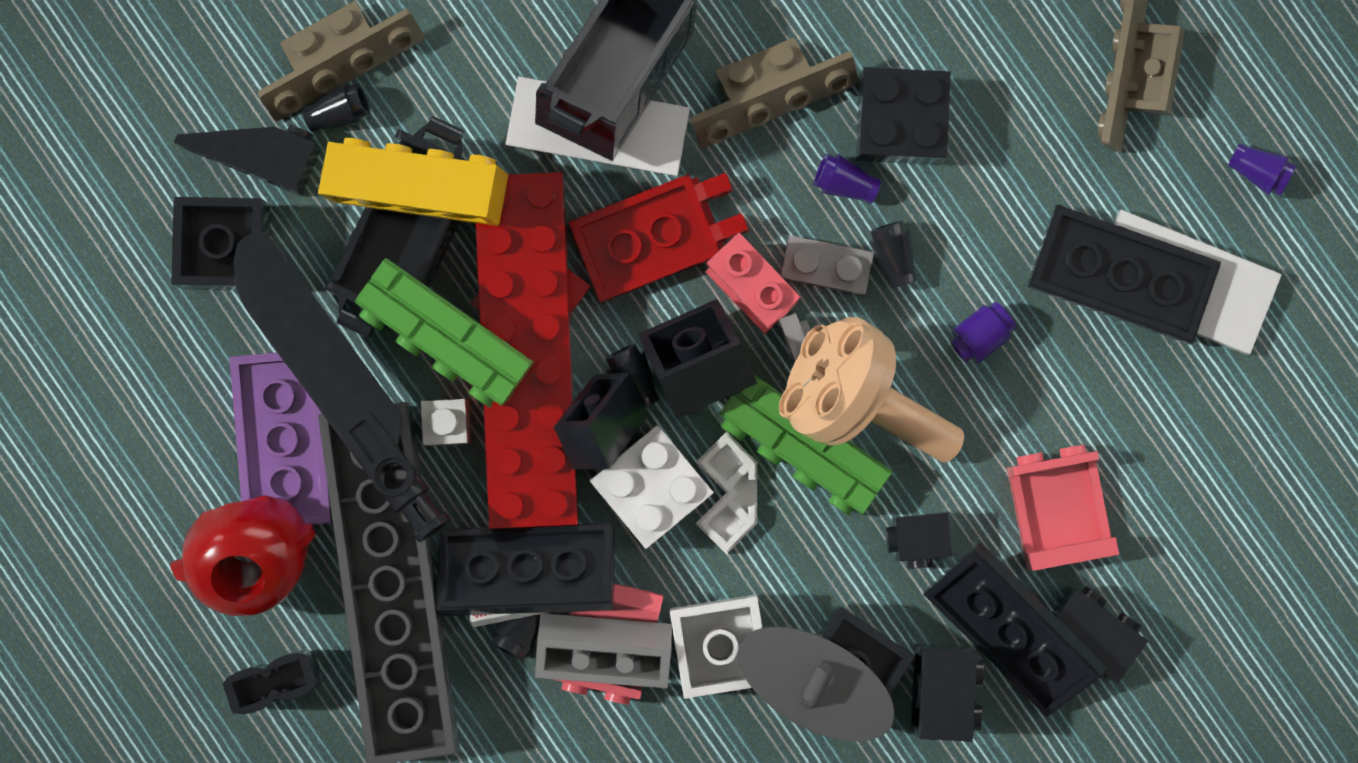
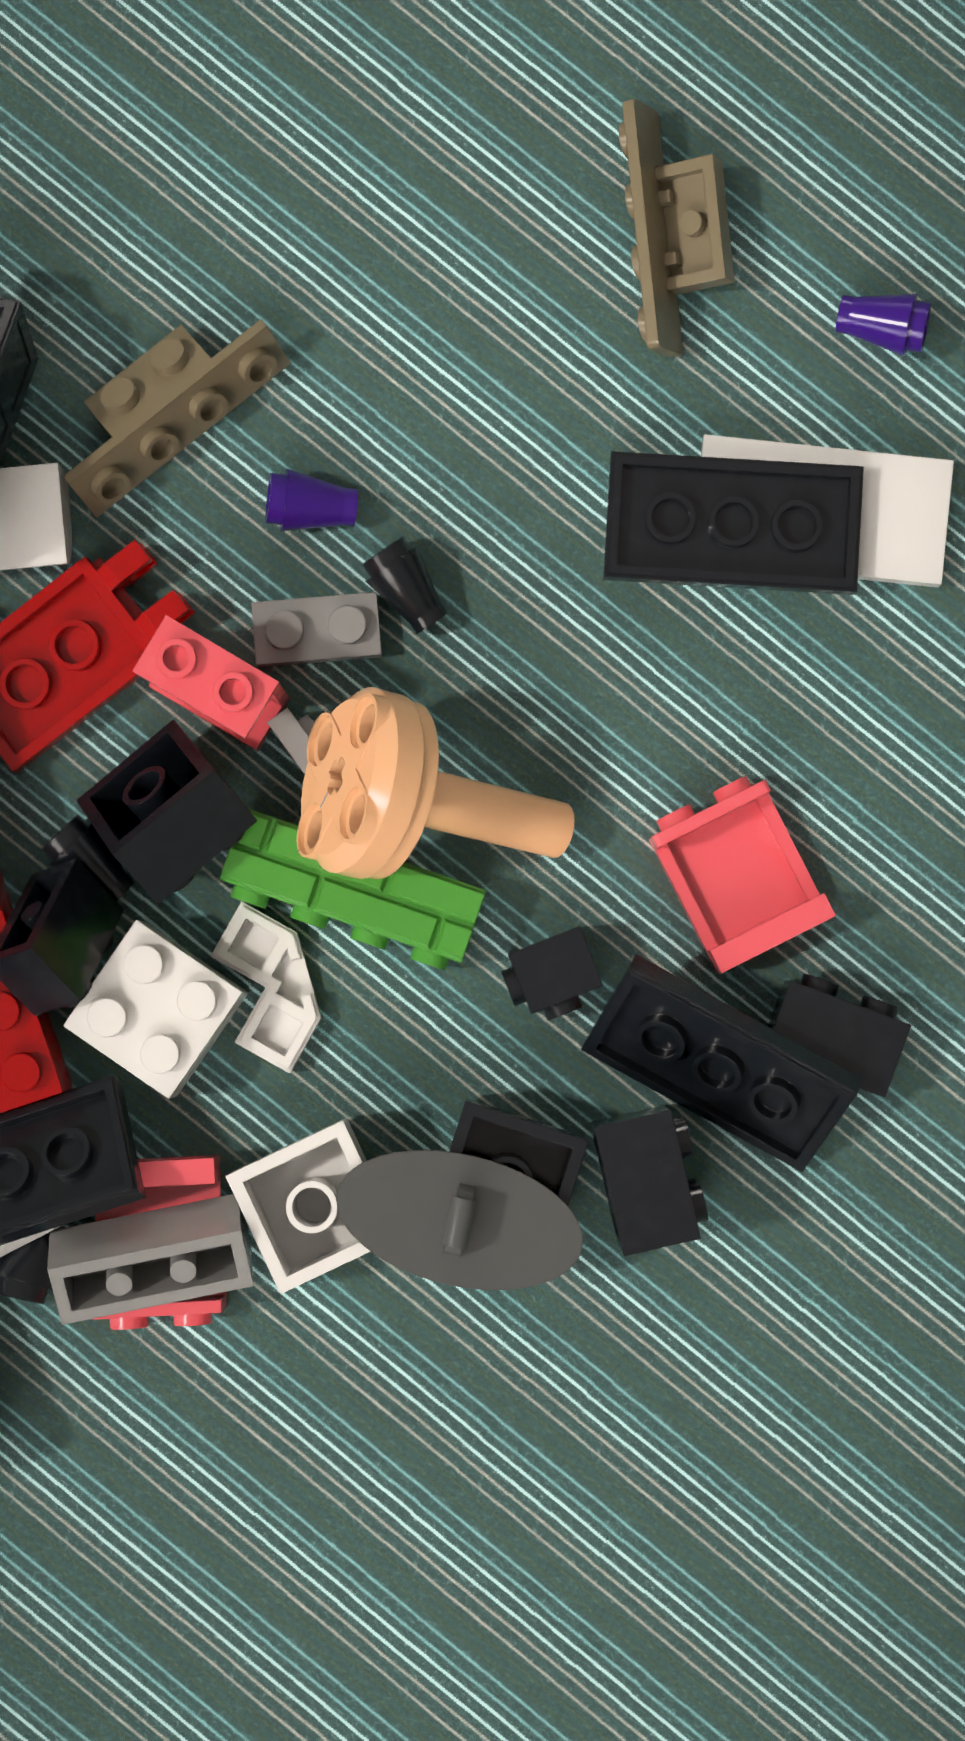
camera: 10 degrees left, 0 degrees up
black brick [856,67,951,165] -> none
dark purple brick [950,301,1017,364] -> none

